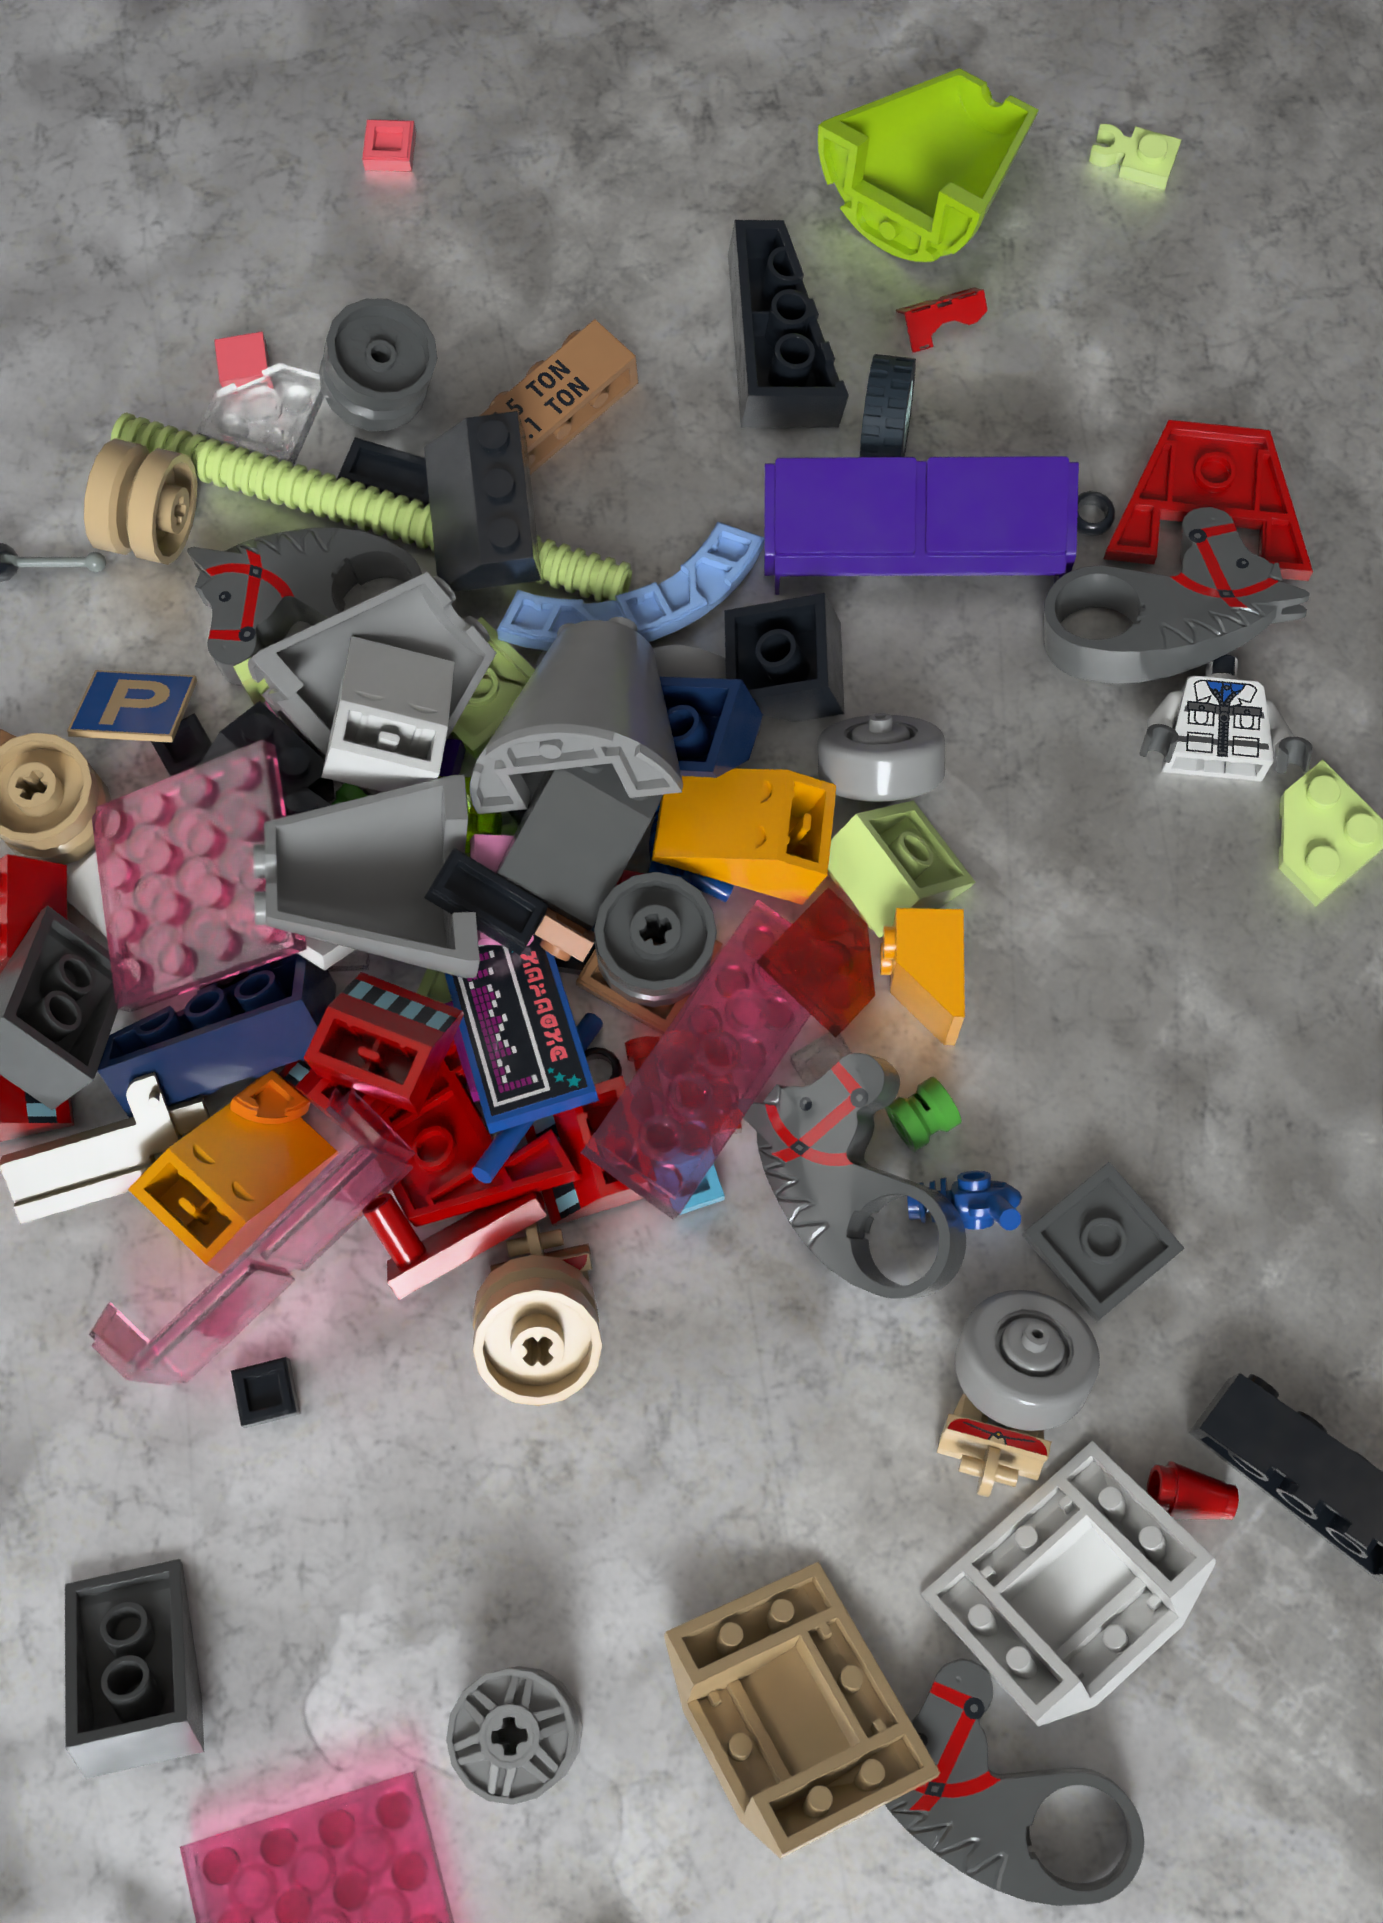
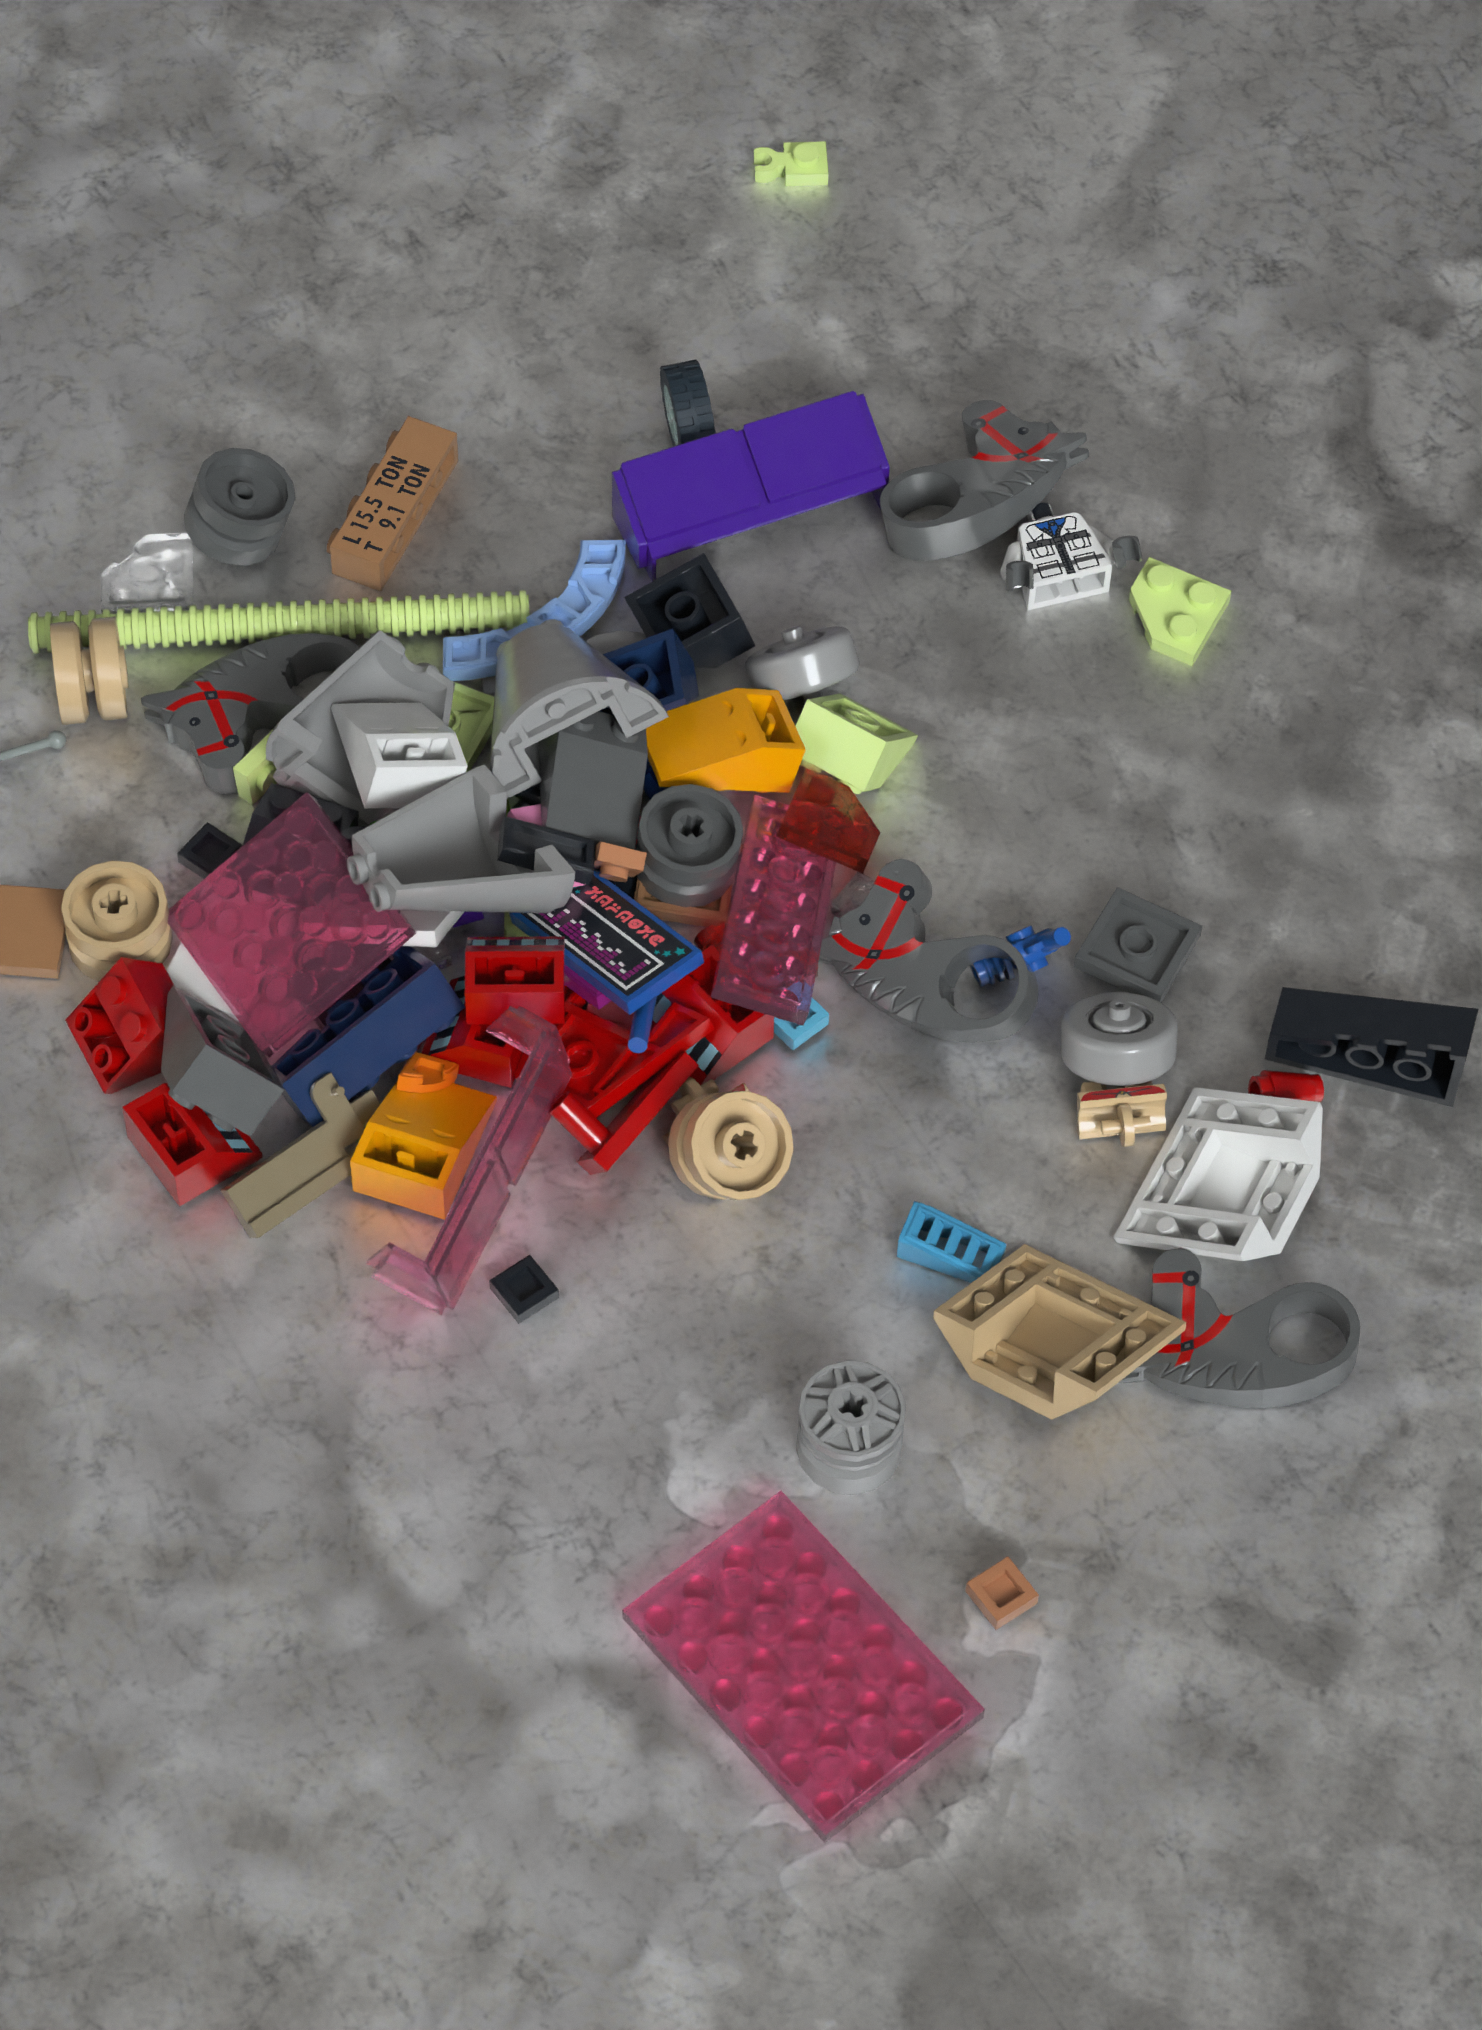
camera: 30 degrees left, 15 degrees down
dark grey slope [65,1559,204,1779] -> none
piece [67,670,197,742] -> none
coral tile [214,331,272,391] -> none
black tile [337,437,430,507] -> none
coral tile [362,119,416,172] -> none
black slope [424,411,542,592] -> none
black wedge [728,220,849,427] -> none
lime cone [818,68,1038,262] -> none
light orange slope [880,908,965,1046] -> none
bright green wheel [885,1077,962,1152] -> none
red piece [896,287,988,353] -> none
black piece [1077,491,1115,536] -> none
red wing [1103,420,1313,581] -> none
none -> dark azure slope [897,1201,1007,1283]

